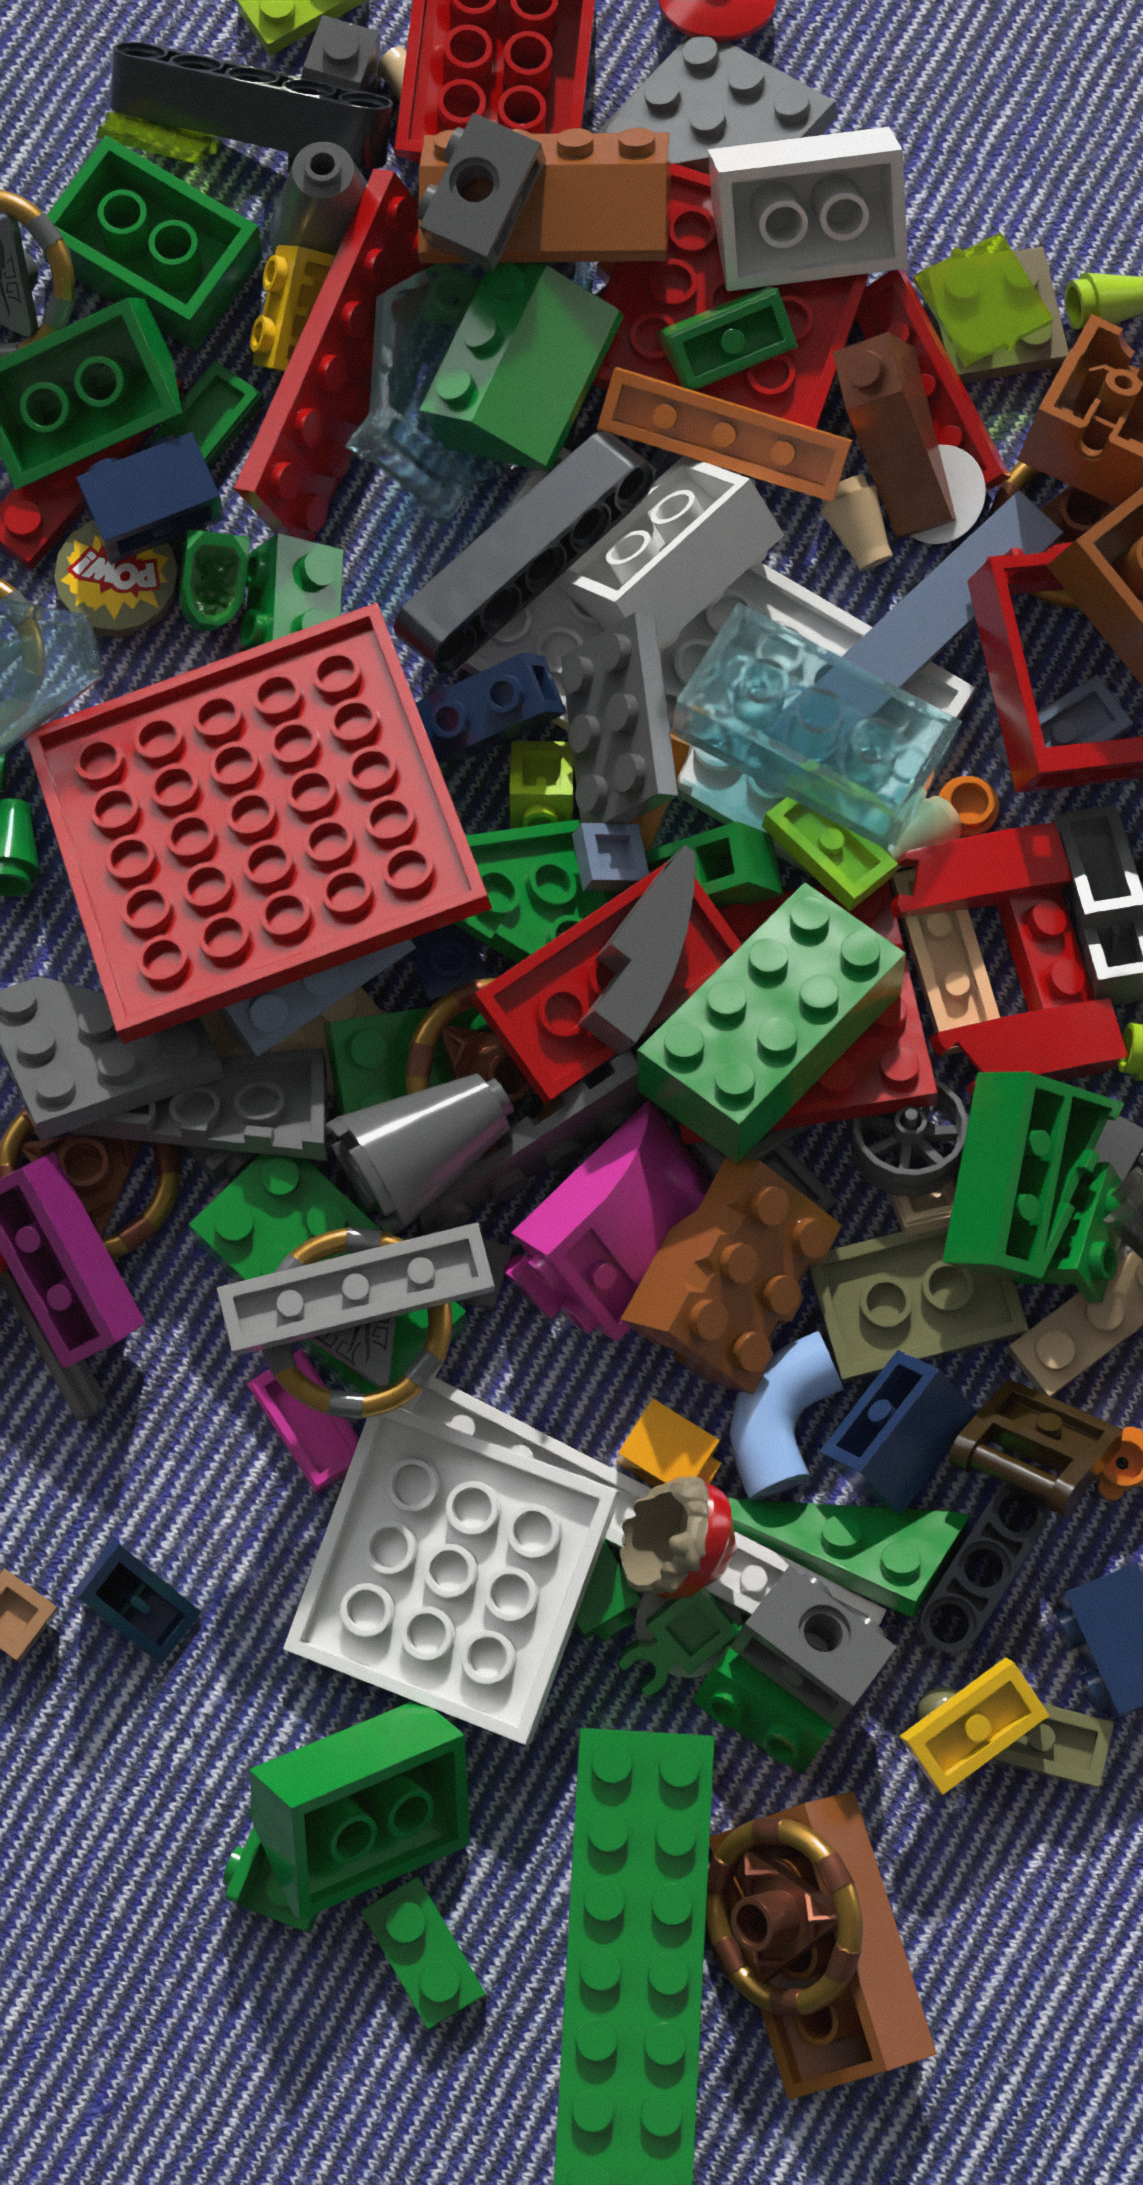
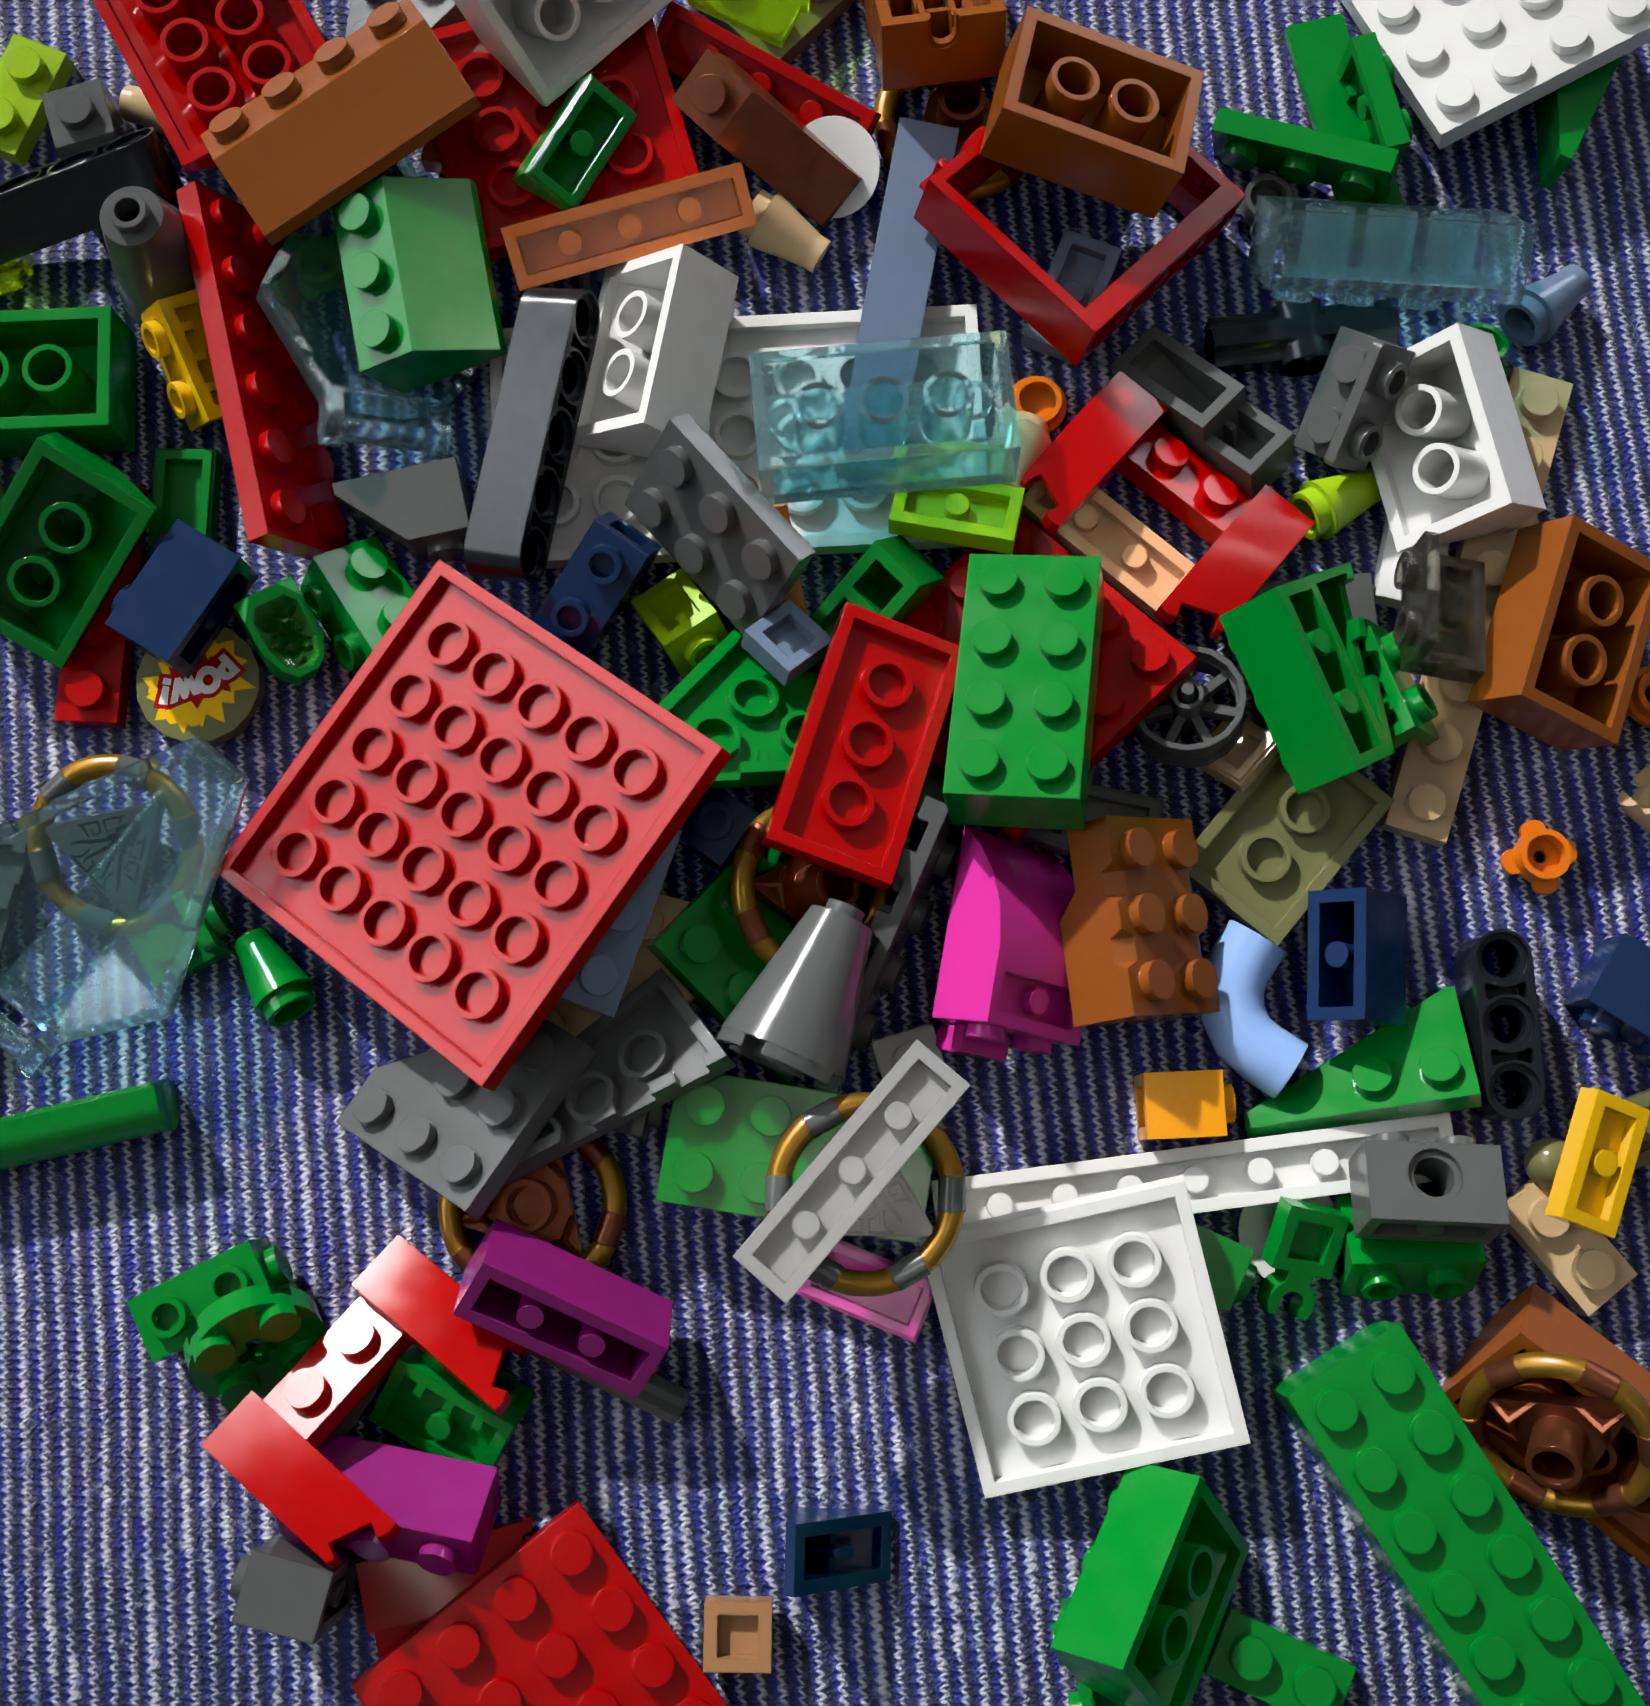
camera: 30 degrees left, 5 degrees up
dark grey brick [417,113,546,272] -> none
dark grey slope [579,845,696,1055] -> none
dark tan hair [619,1476,737,1599] -> none
dark brown plate [949,1379,1123,1518] -> none
none -> dark grey slope [332,456,472,562]
none -> tan plate [1506,1179,1638,1317]

